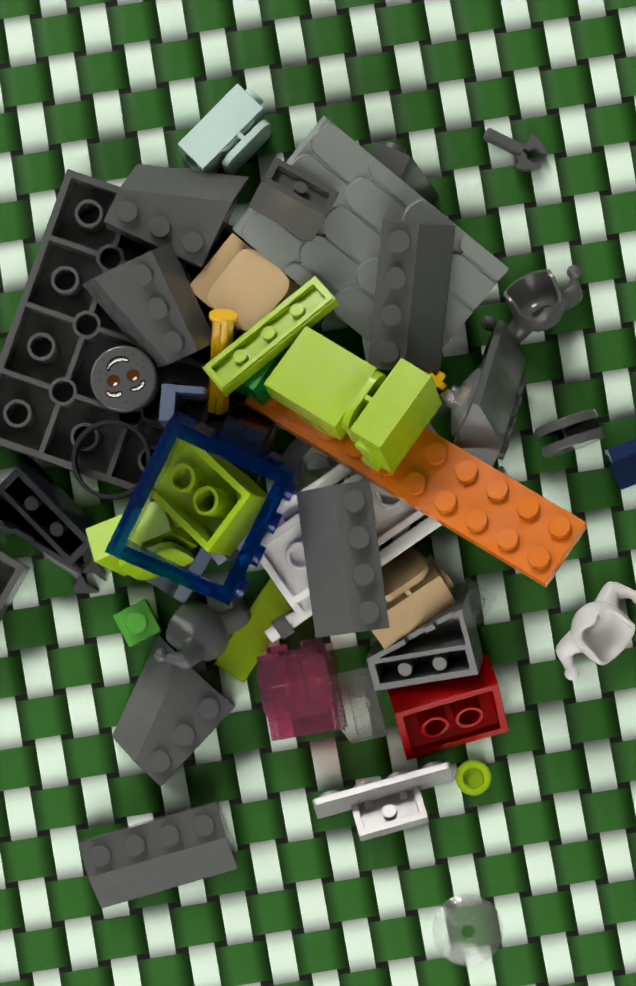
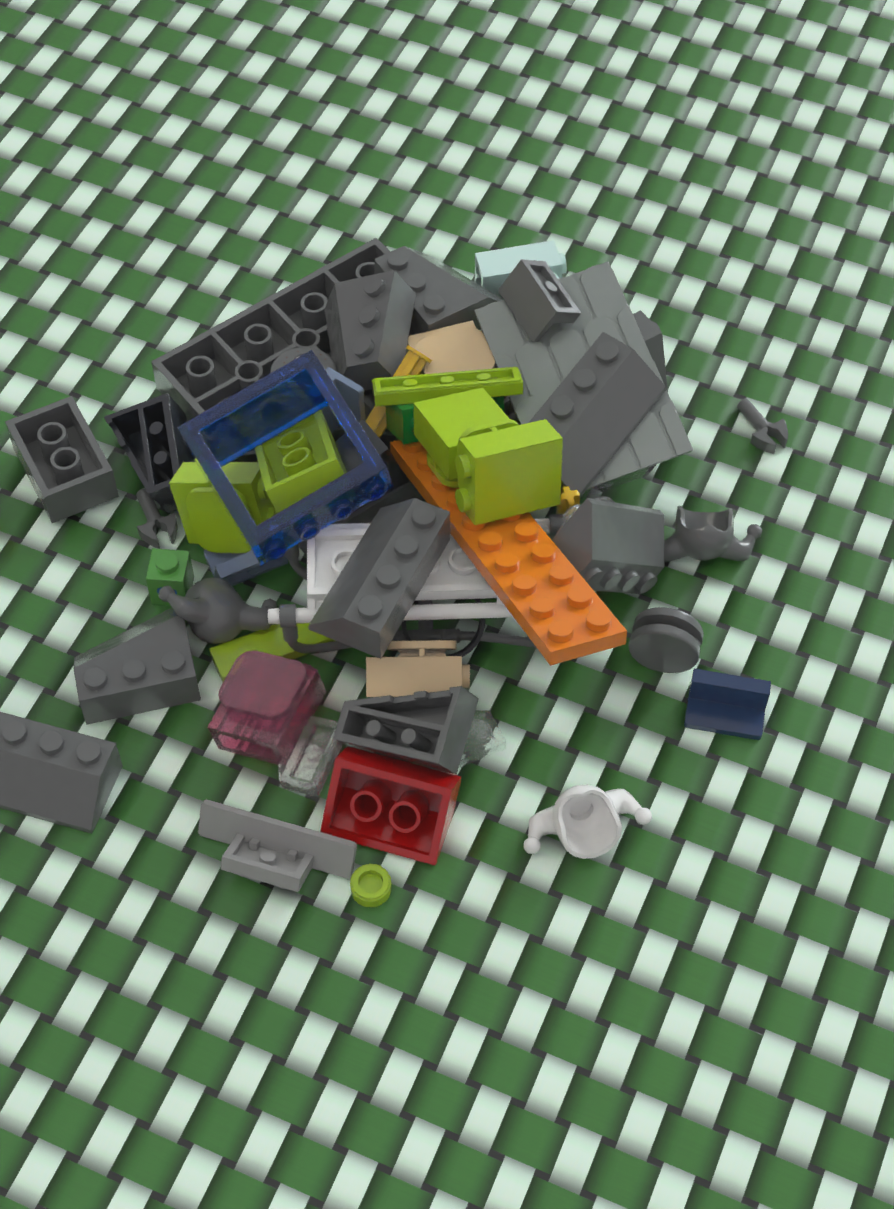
camera: 30 degrees right, 30 degrees down
clear dish [432,894,503,966] -> none

